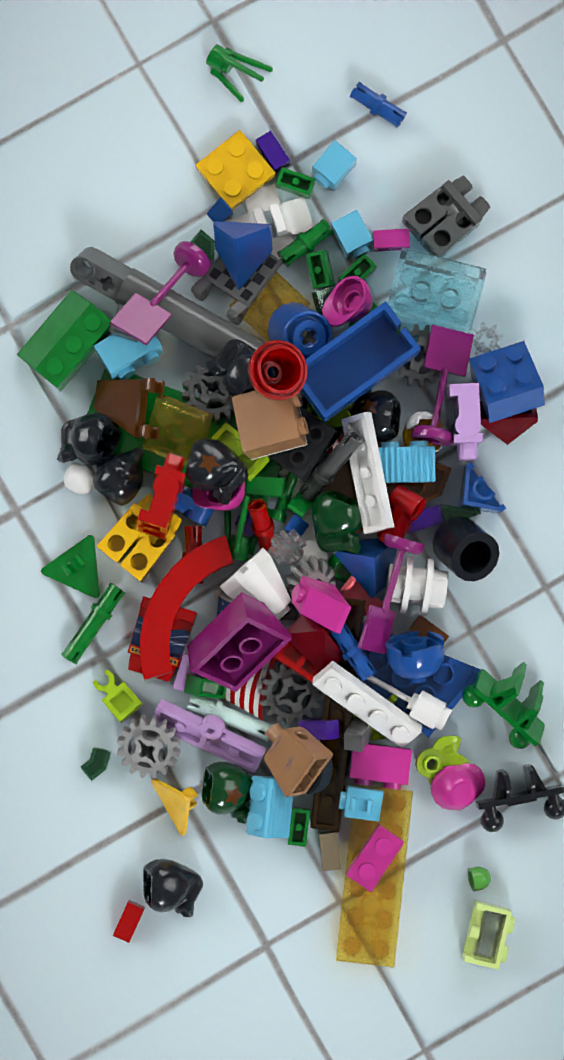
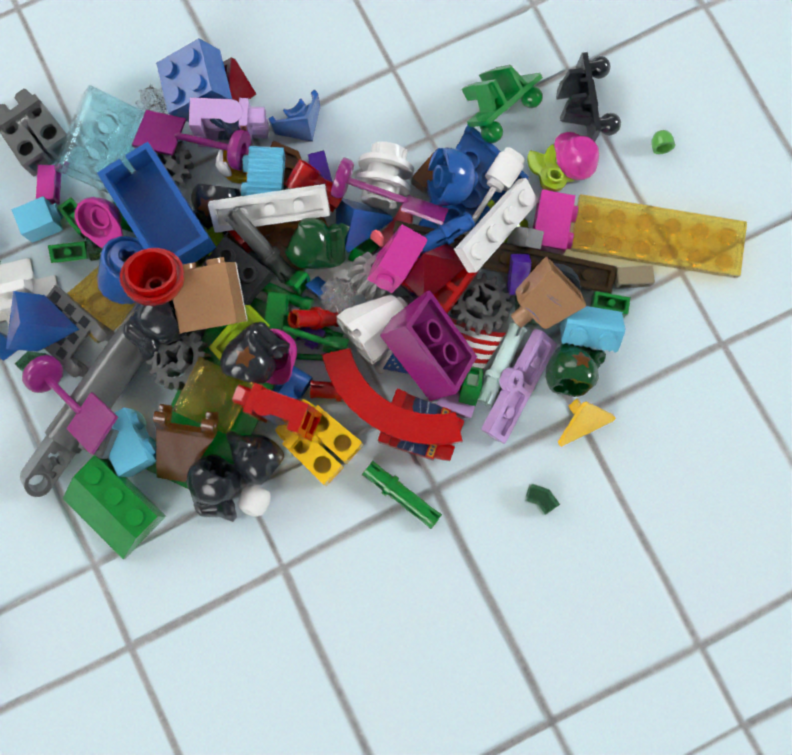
camera: 90 degrees left, 5 degrees down
green piece [41,535,100,598] -> none
lime plate [93,670,144,723] -> none
red piece [112,900,145,943] -> none
light grey gear [117,714,181,778] -> none
black piece [143,859,203,917] -> none
green pin [277,219,334,267] -> none
medium azure brick [339,785,383,822] -> none
dark pink brick [346,823,404,892] -> none
black piece [432,516,500,582] -> none
clear green piece [439,504,481,522] -> none
yellowish green window [462,900,515,970] -> none

